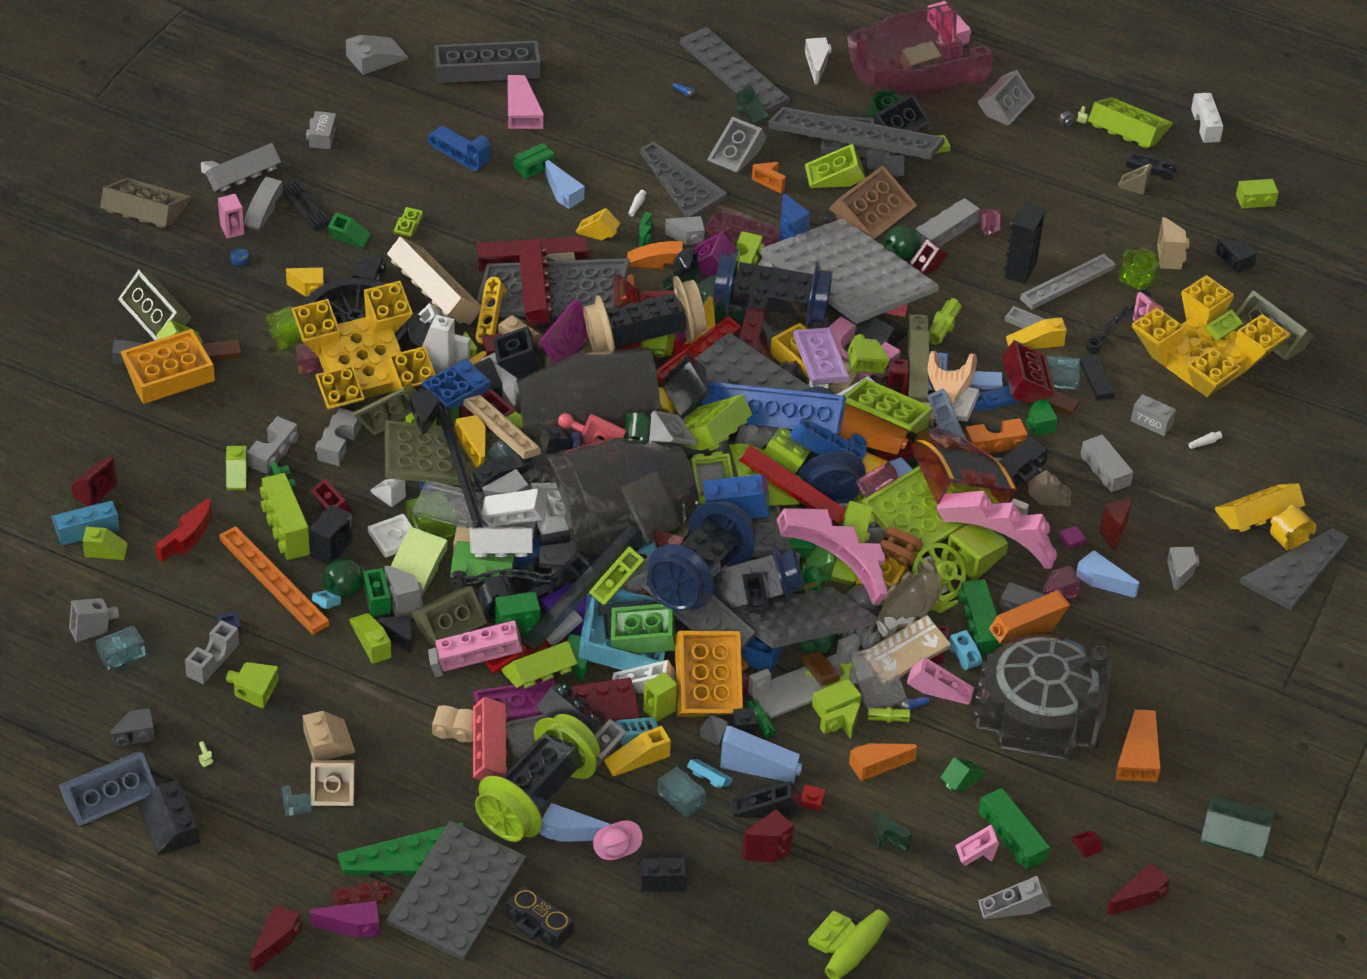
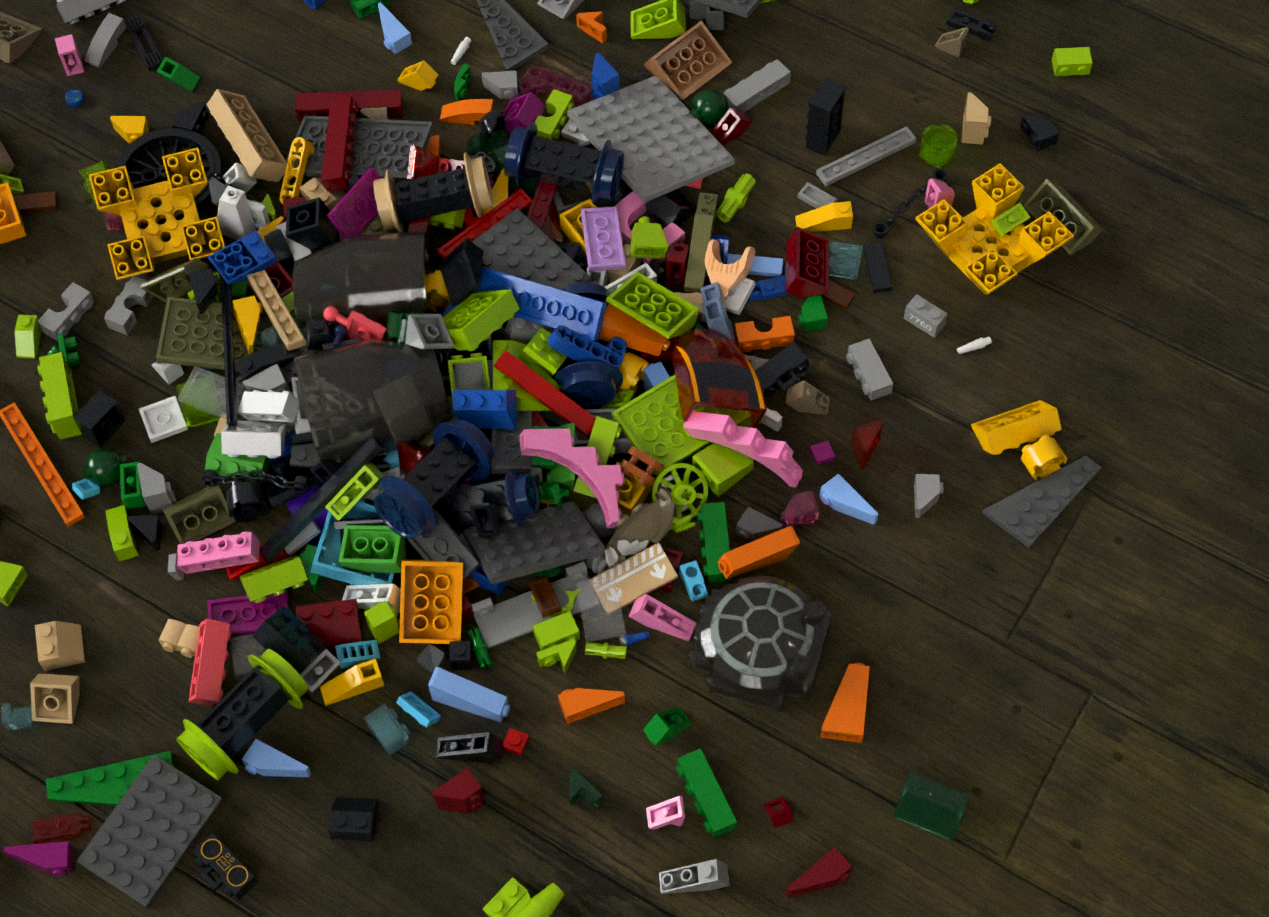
camera: 10 degrees right, 15 degrees up
dark red brick [310,478,354,515] -> none
yellowish green slope [391,527,447,597] -> none
lime slope [394,207,424,237] -> none
green brick [495,592,540,639] -> none
bright pink piece [593,820,643,860] -> none
clear pink slope [855,461,899,498] -> none
clear pink slope [978,209,1000,235] -> none

